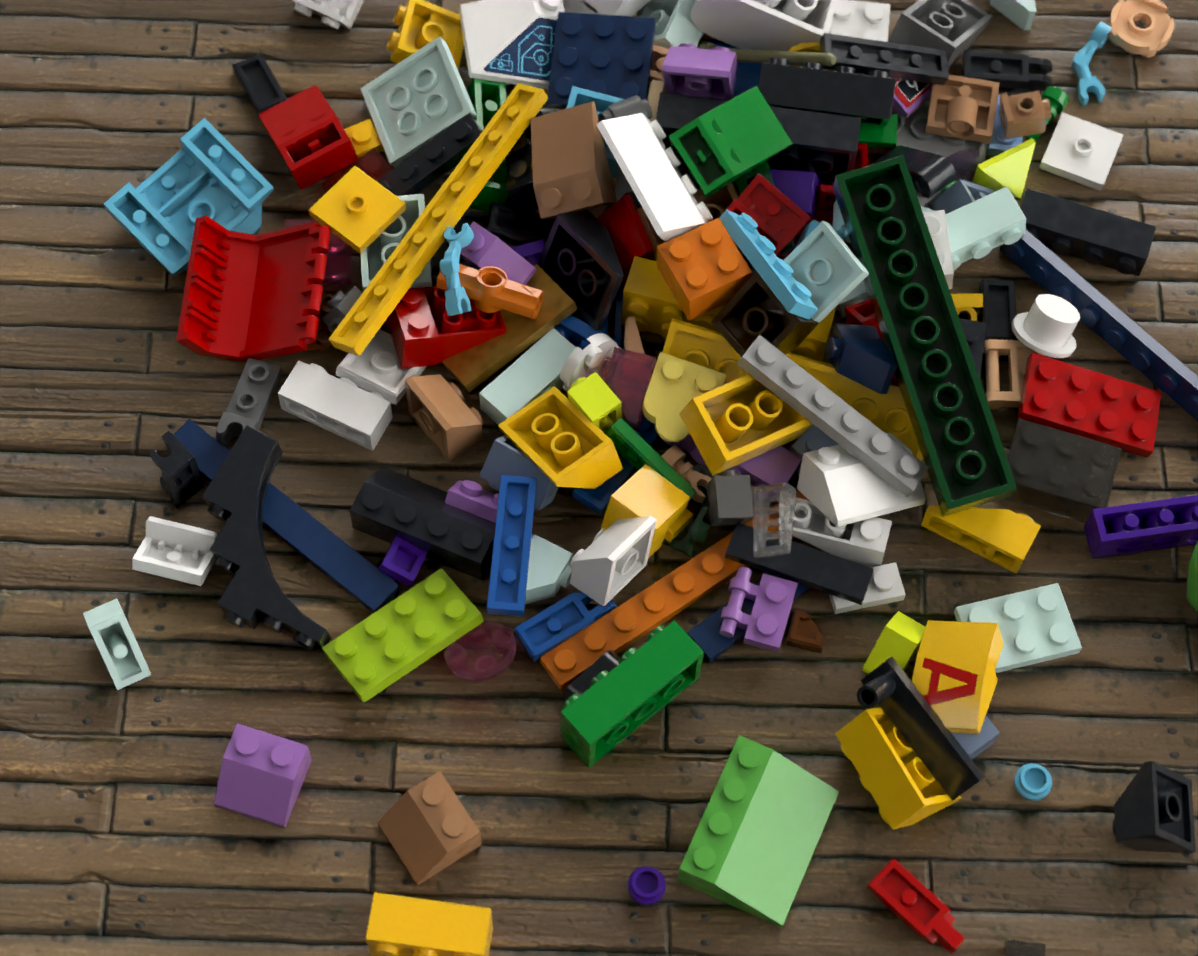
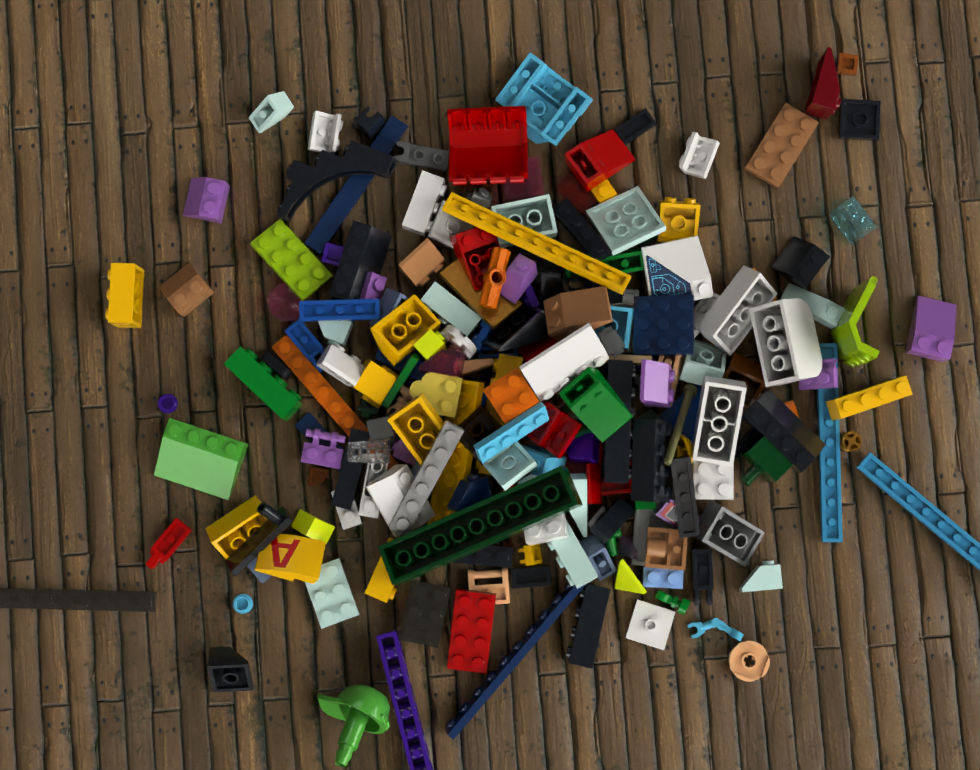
camera: 90 degrees right, 20 degrees up
yellow plate [309,166,406,254] -> none
medium azure piece [440,223,474,316] -> none
medium nougat brick [999,91,1051,139] -> none
white piece [1012,294,1080,358] -> none

